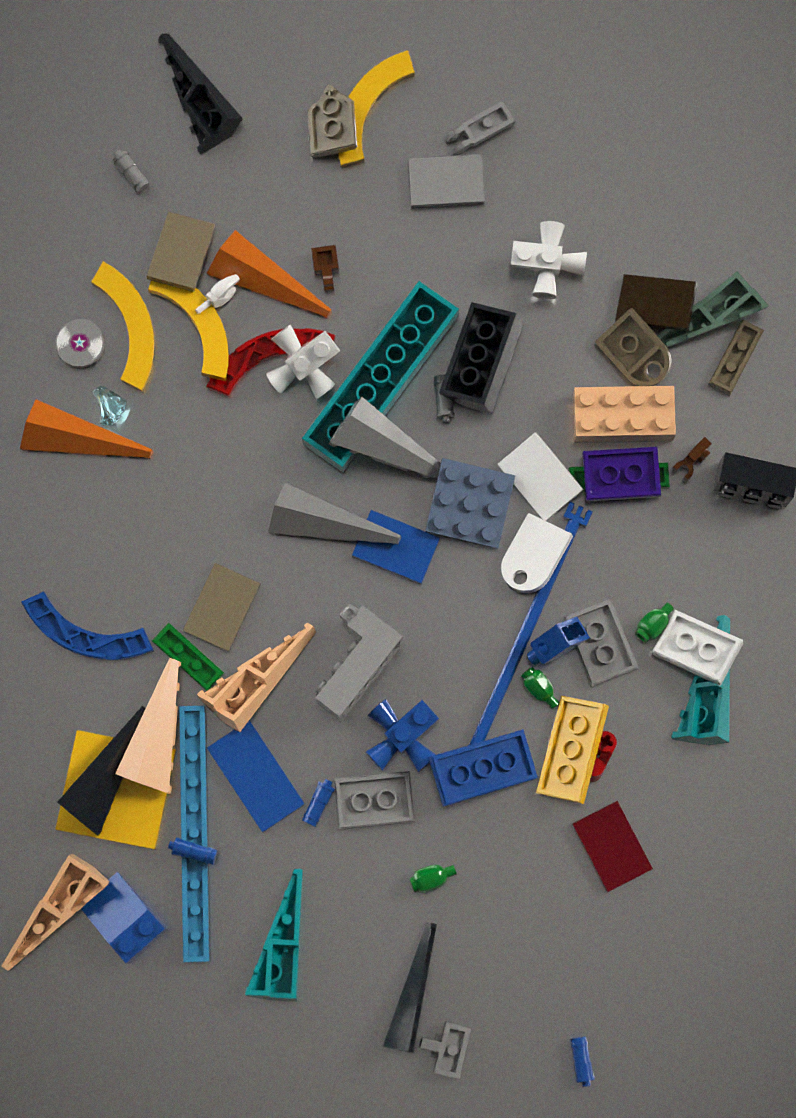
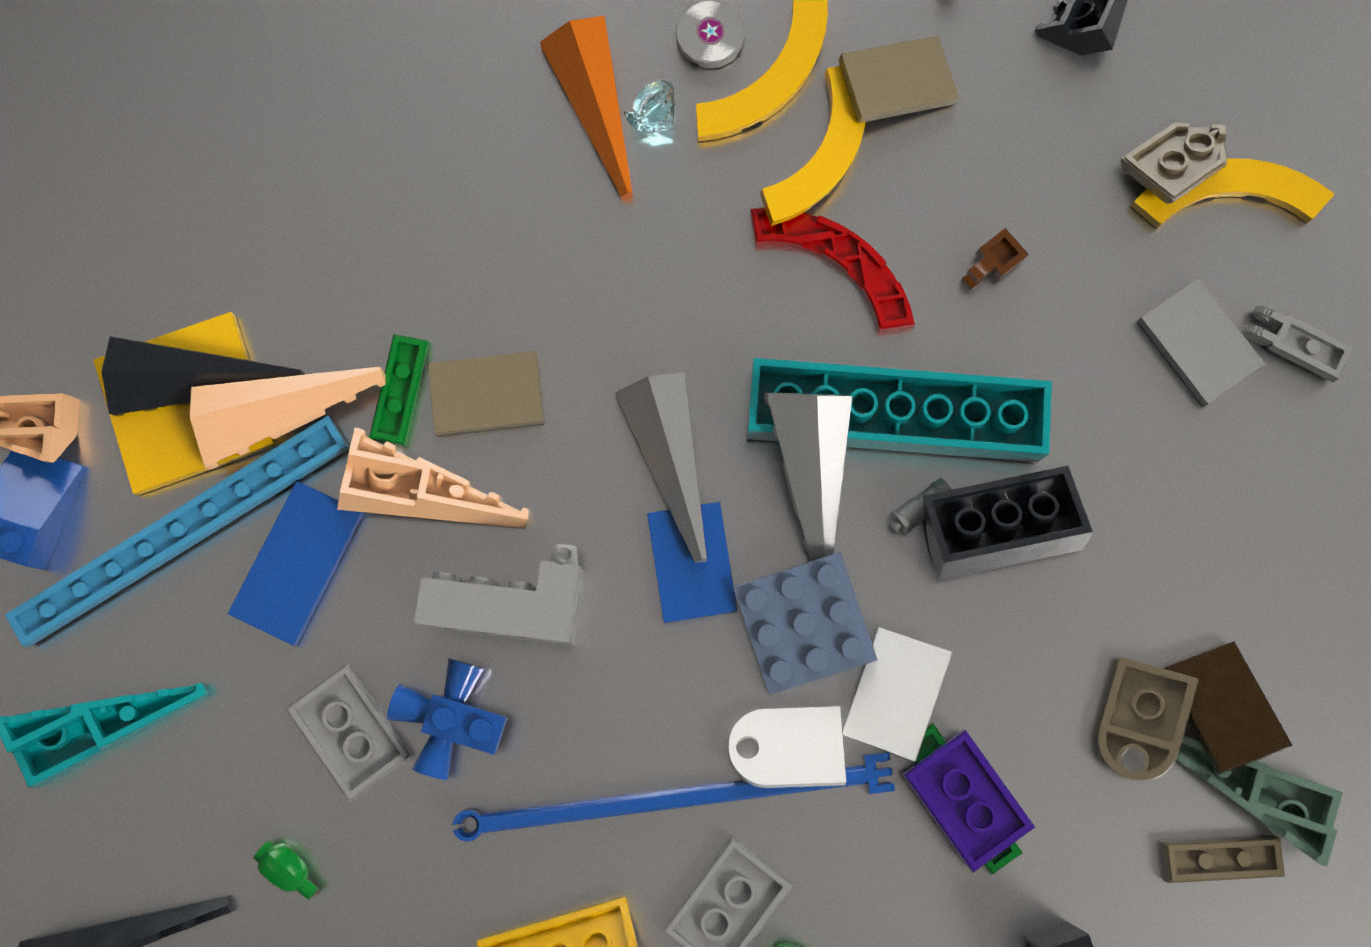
camera: 60 degrees right, 0 degrees up
blue tile [21,591,154,660] -> none
blue piece [168,837,218,865] -> none
white hand [195,274,240,314] -> none
orange wedge [206,230,332,318] -> none
white brick [267,324,340,399] -> none
blue piece [302,779,335,827] -> none
blue tile [428,729,538,806] -> none
white brick [511,221,587,299] -> none
green plant [521,666,559,709] -> none
blue torso [527,617,590,665] -> none
light nougat brick [573,386,676,442] -> none
reddish brown plate [672,437,712,482] -> none

